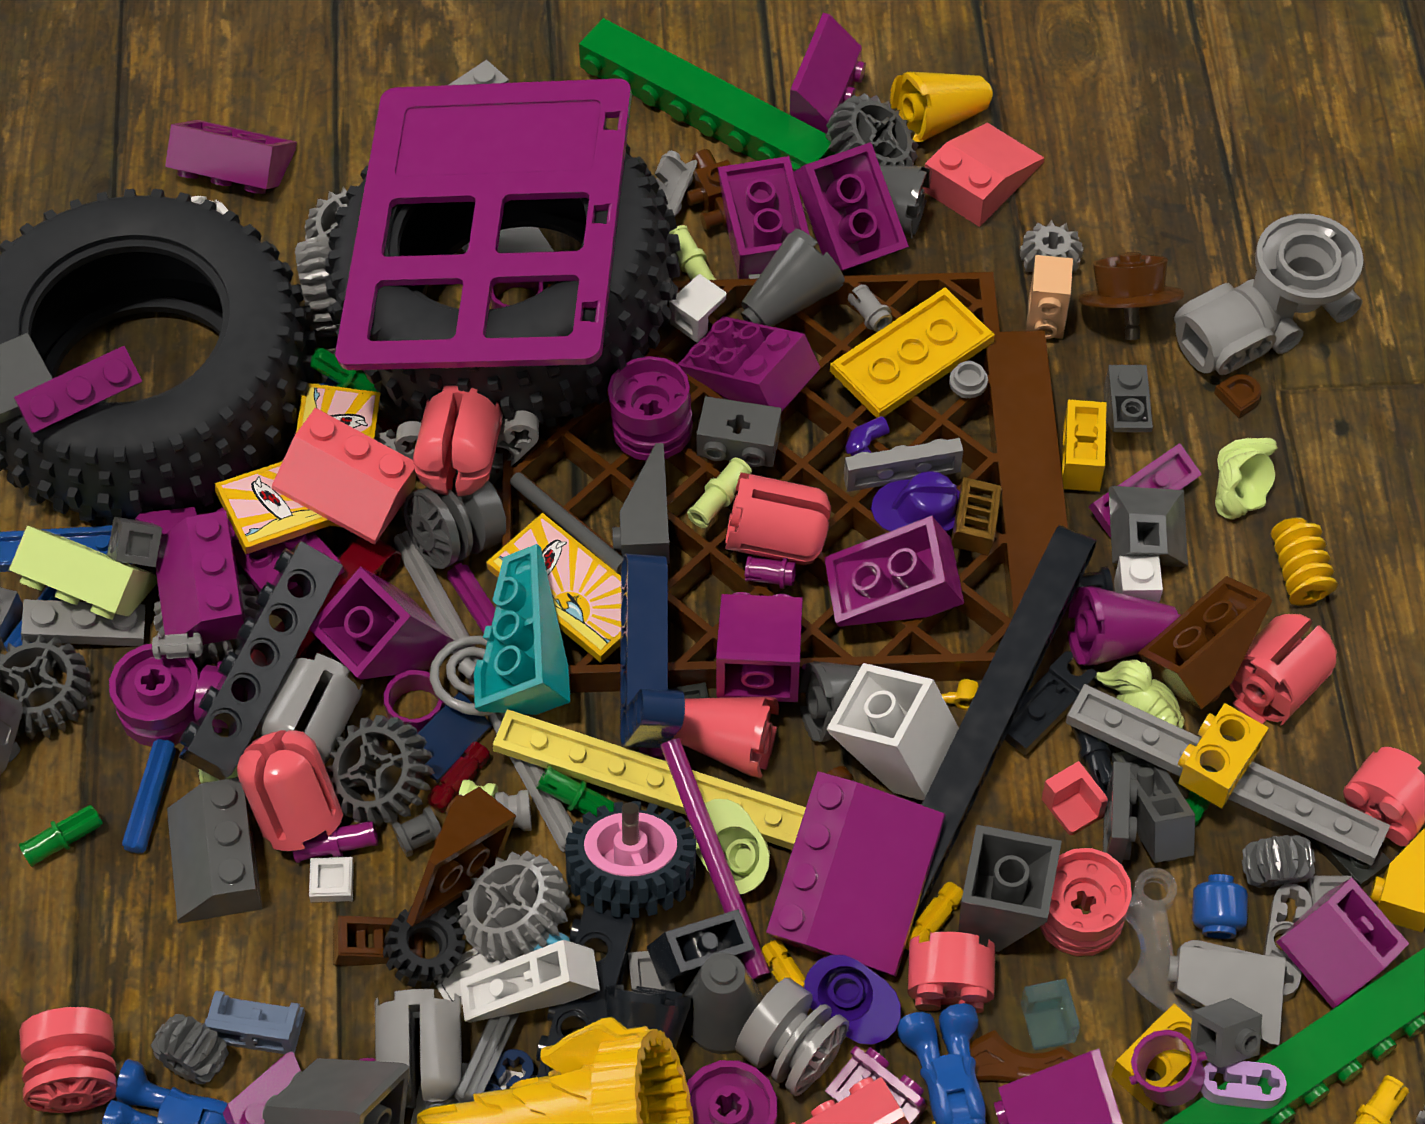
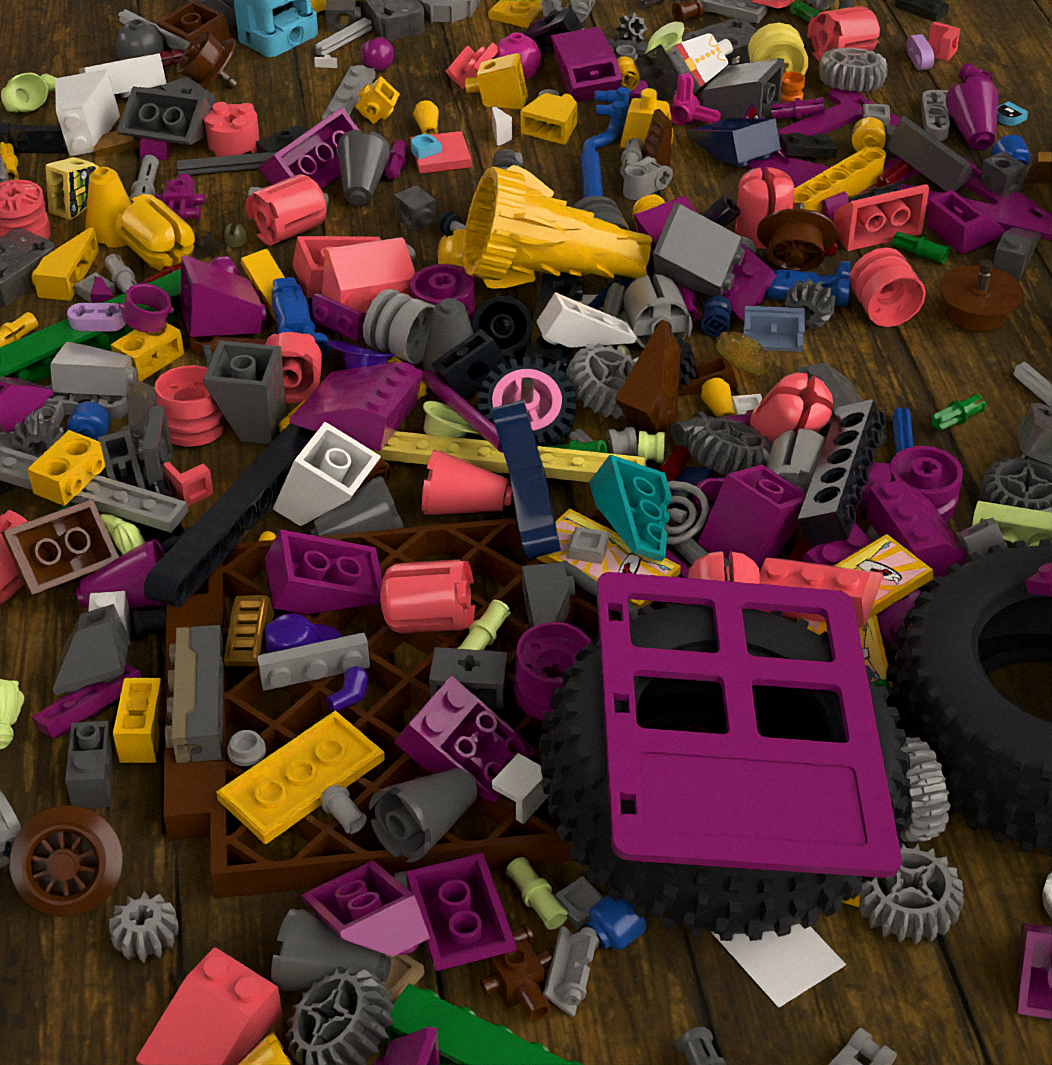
camera: 175 degrees right, 15 degrees down
light grey piece [152,633,203,660] -> none
magenta slope [716,592,802,702] -> none
light nougat brick [1026,255,1073,339] -> none
dark grey brick [1190,998,1262,1068] -> none
none -> piece [165,625,224,763]
none -> light grey tile [568,527,609,564]
none -> dark blue wheel [701,296,732,337]
none -> yellow cone [701,378,736,417]
none -> clear yellow tile [715,331,773,375]

